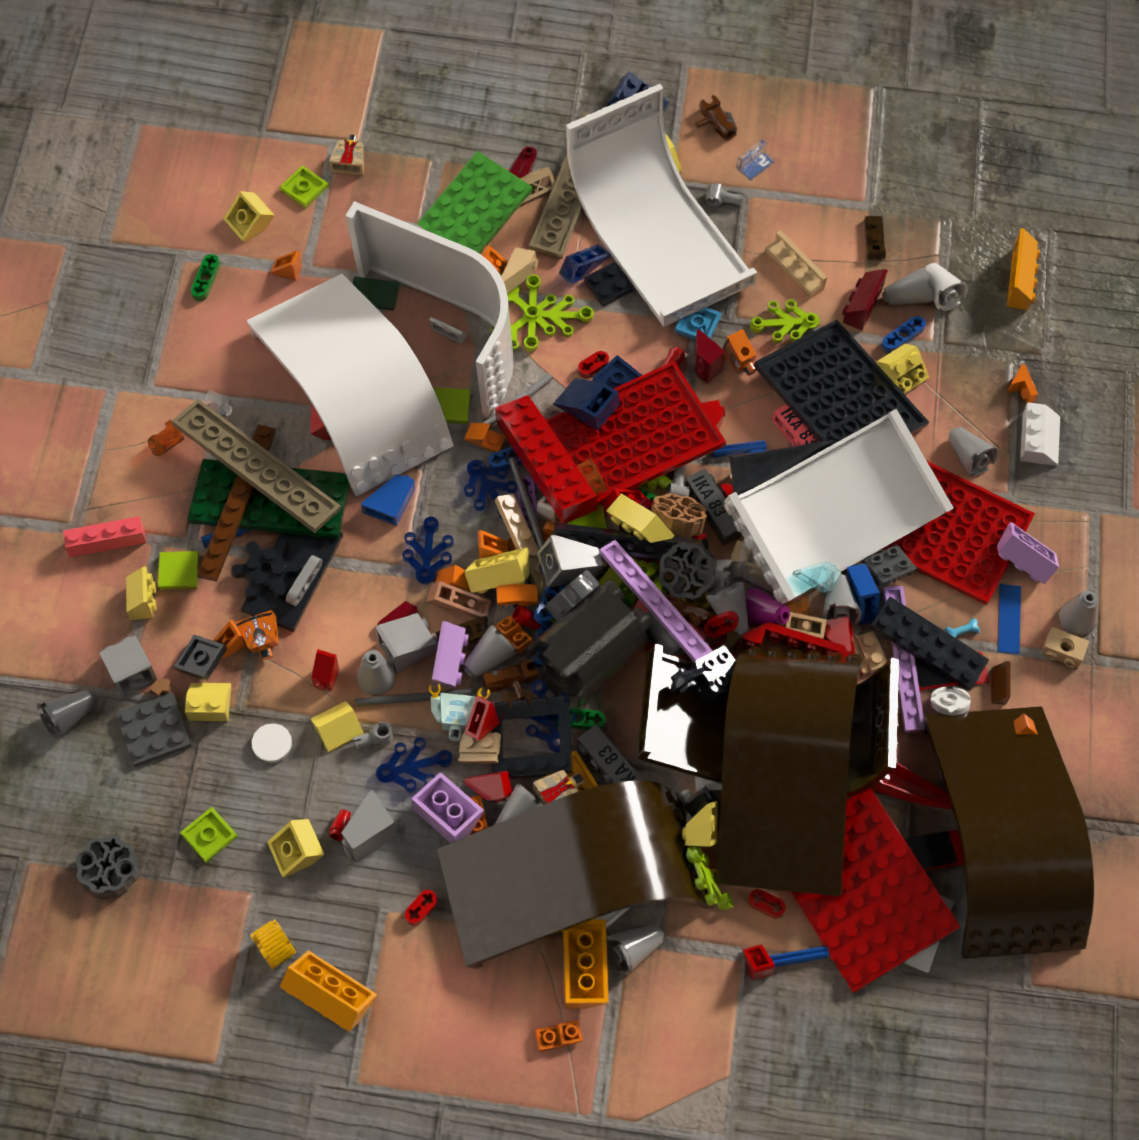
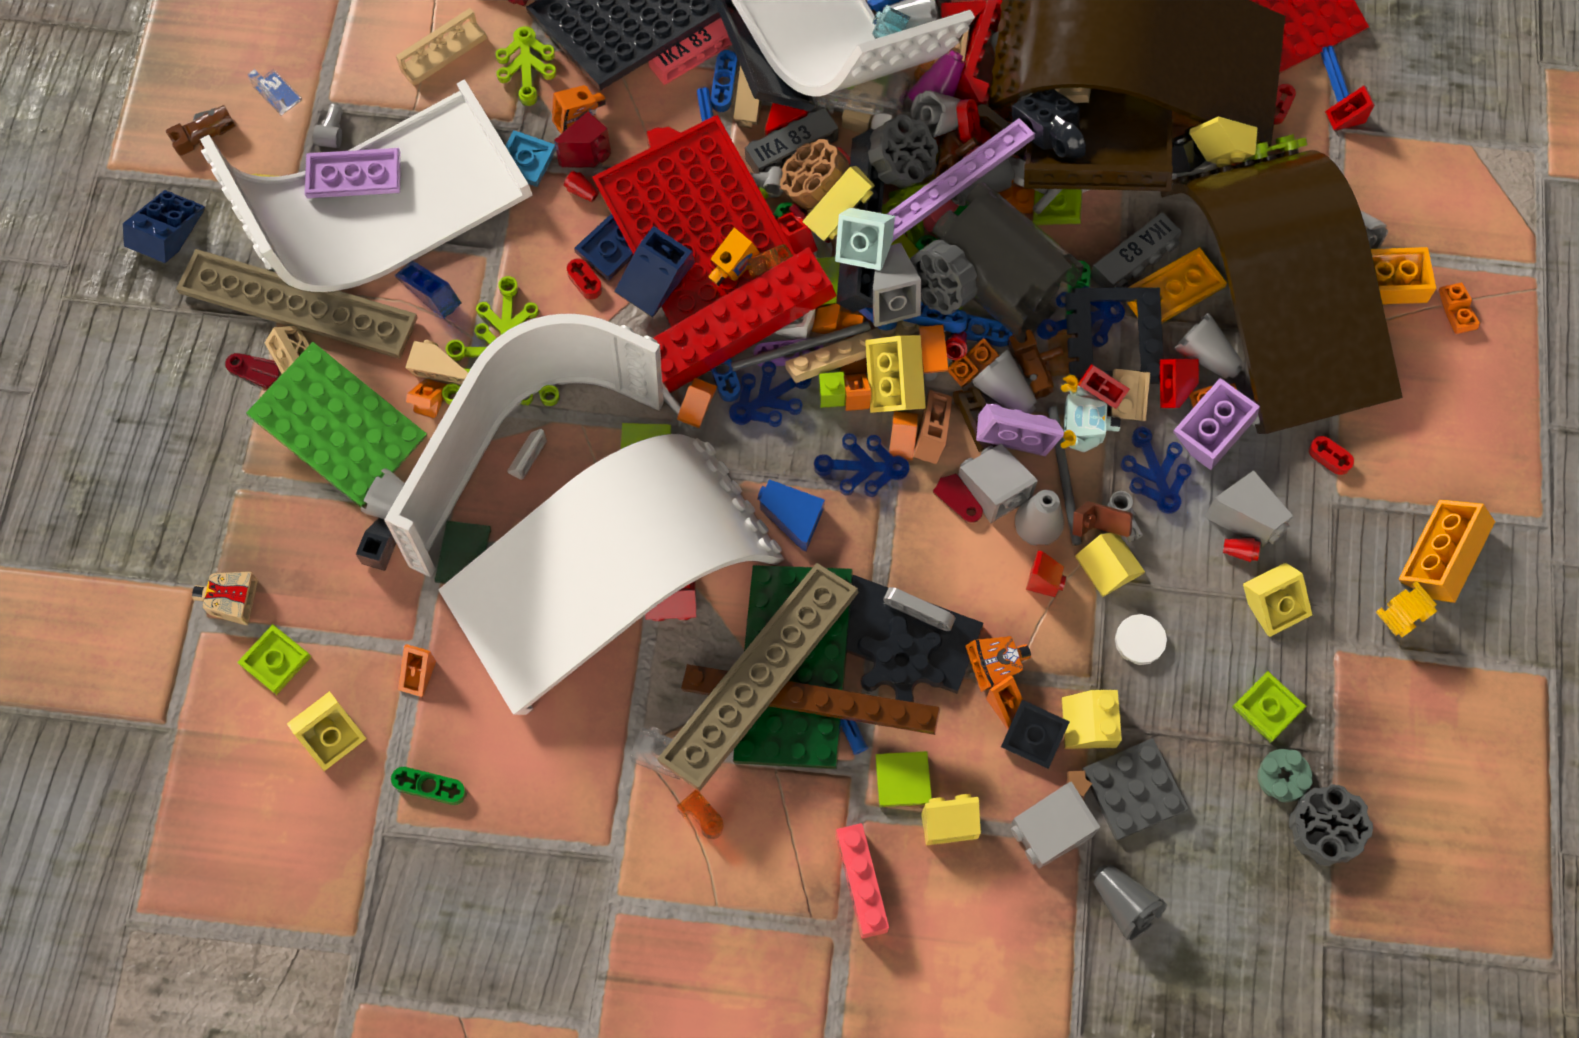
camera: 90 degrees left, 5 degrees up
torso [533,770,585,805] -> none
black plate [584,262,633,307] -> none
none -> lavender tile [305,148,401,198]
none -> light orange torso [708,228,761,286]
none -> lime brick [819,372,846,408]
none -> light aqua slope [835,208,895,270]
none -> copper bracket [1072,501,1133,537]
none -> sand green plate [1257,749,1312,802]

